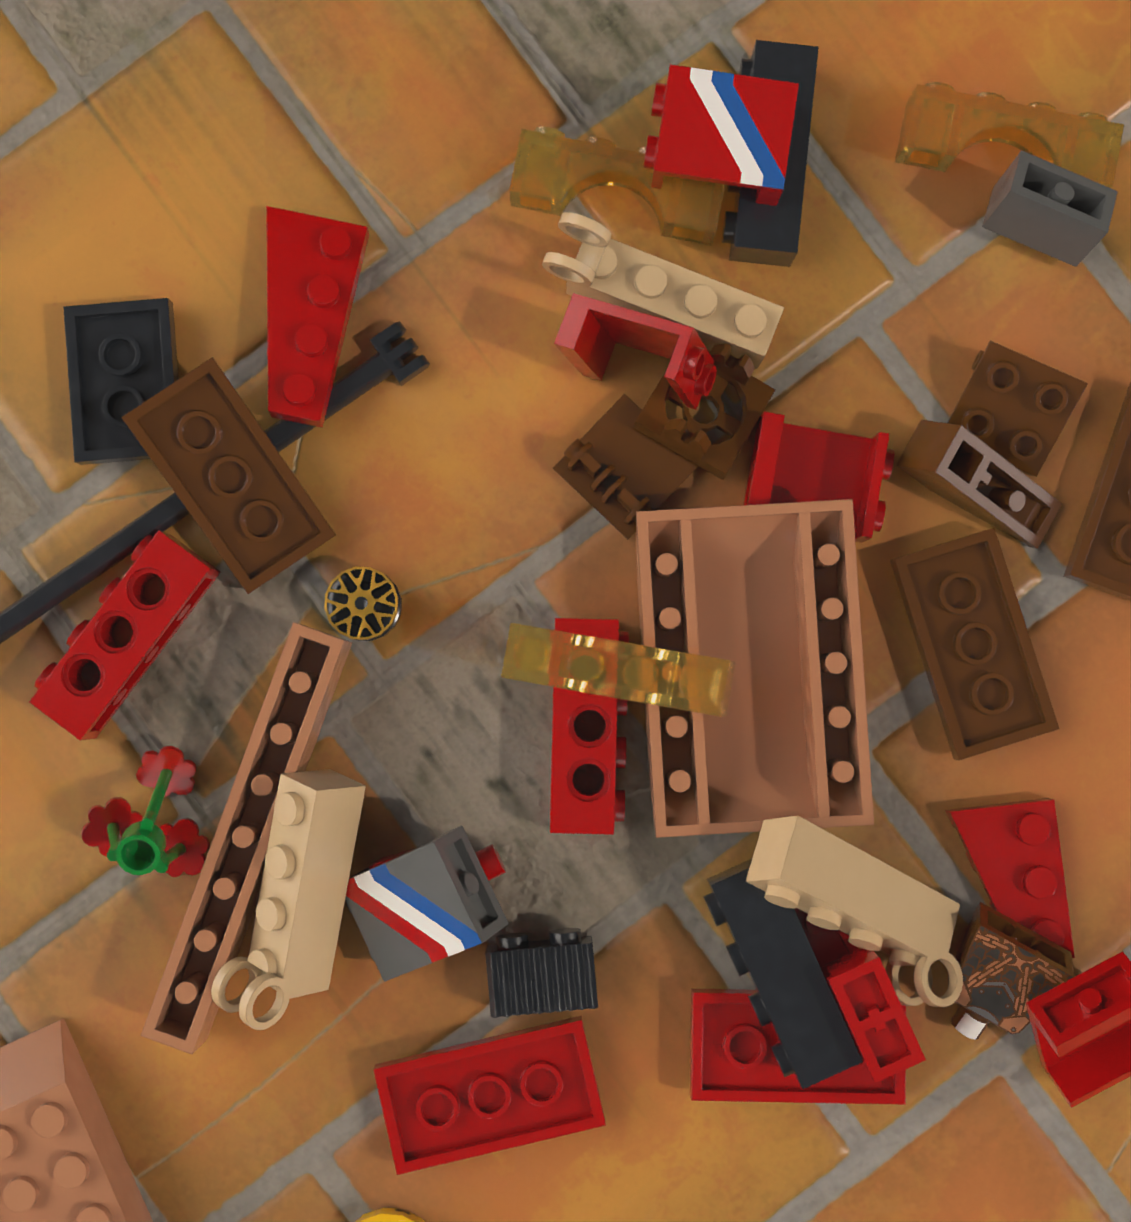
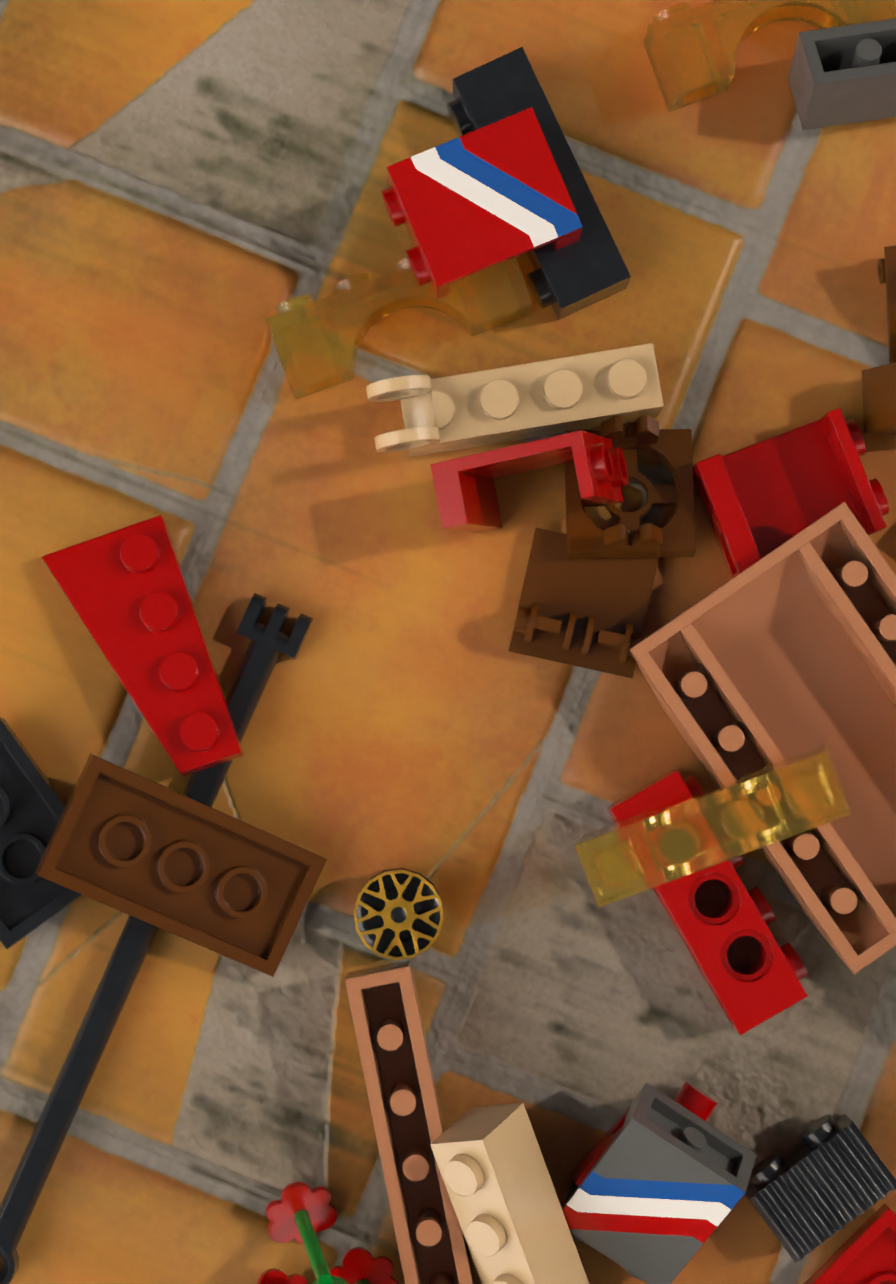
camera: 30 degrees left, 0 degrees up
red brick [29,530,221,741] -> none

